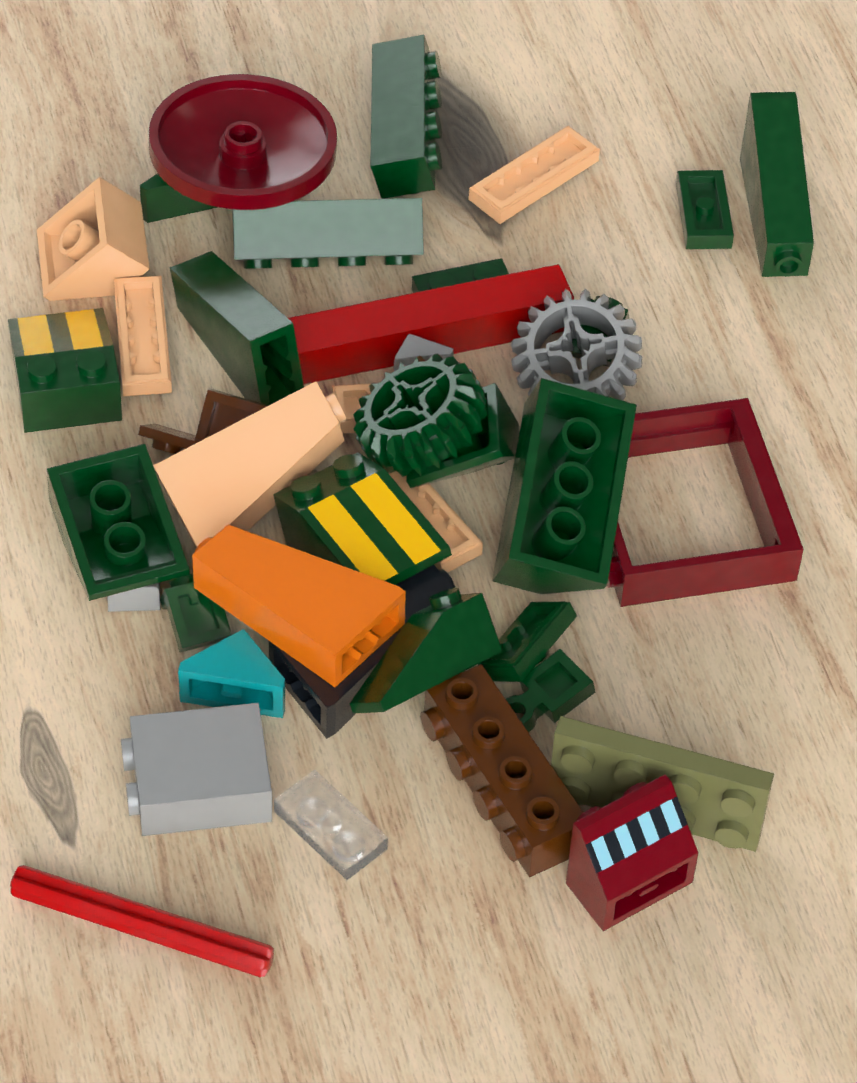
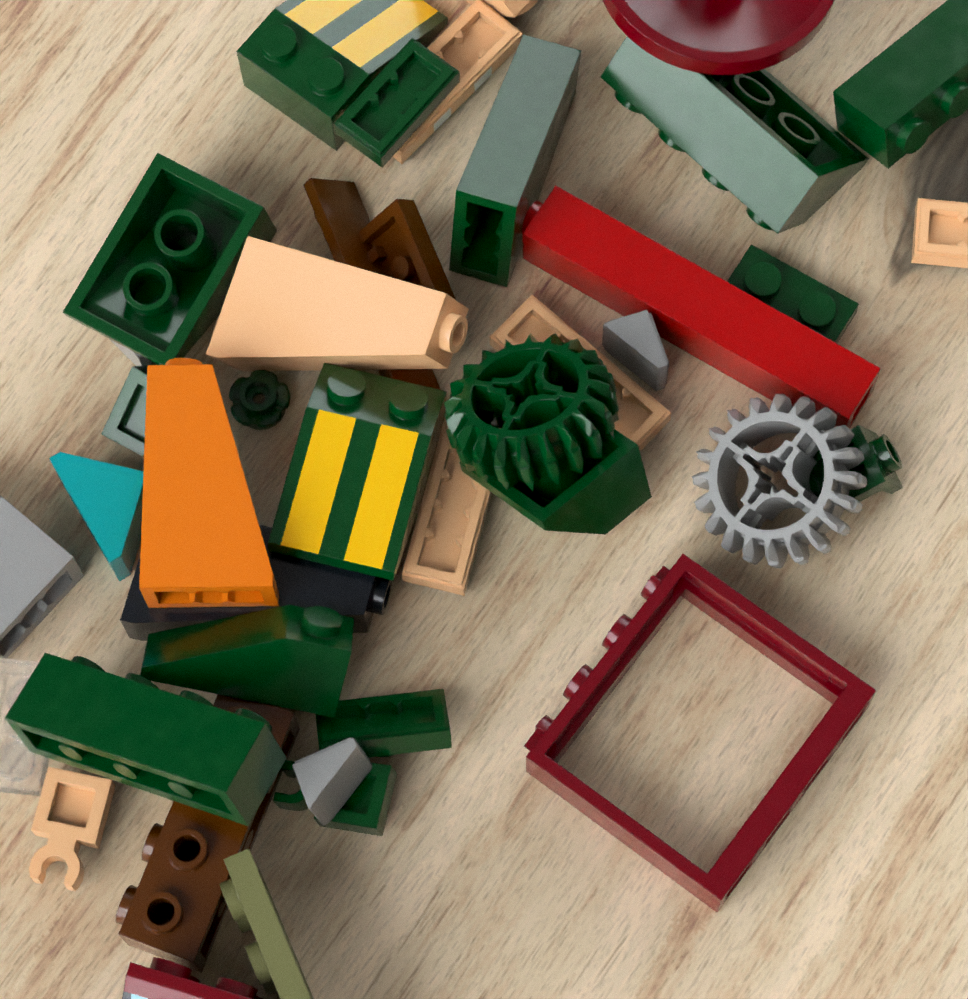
camera: 55 degrees right, 20 degrees up
dark green slope [492,378,637,594] -> none
none -> dark green brick [5,653,287,826]
none -> light nougat plate [29,767,116,891]
none -> light grey slope [292,738,373,826]
none -> dark green plate [334,38,460,168]

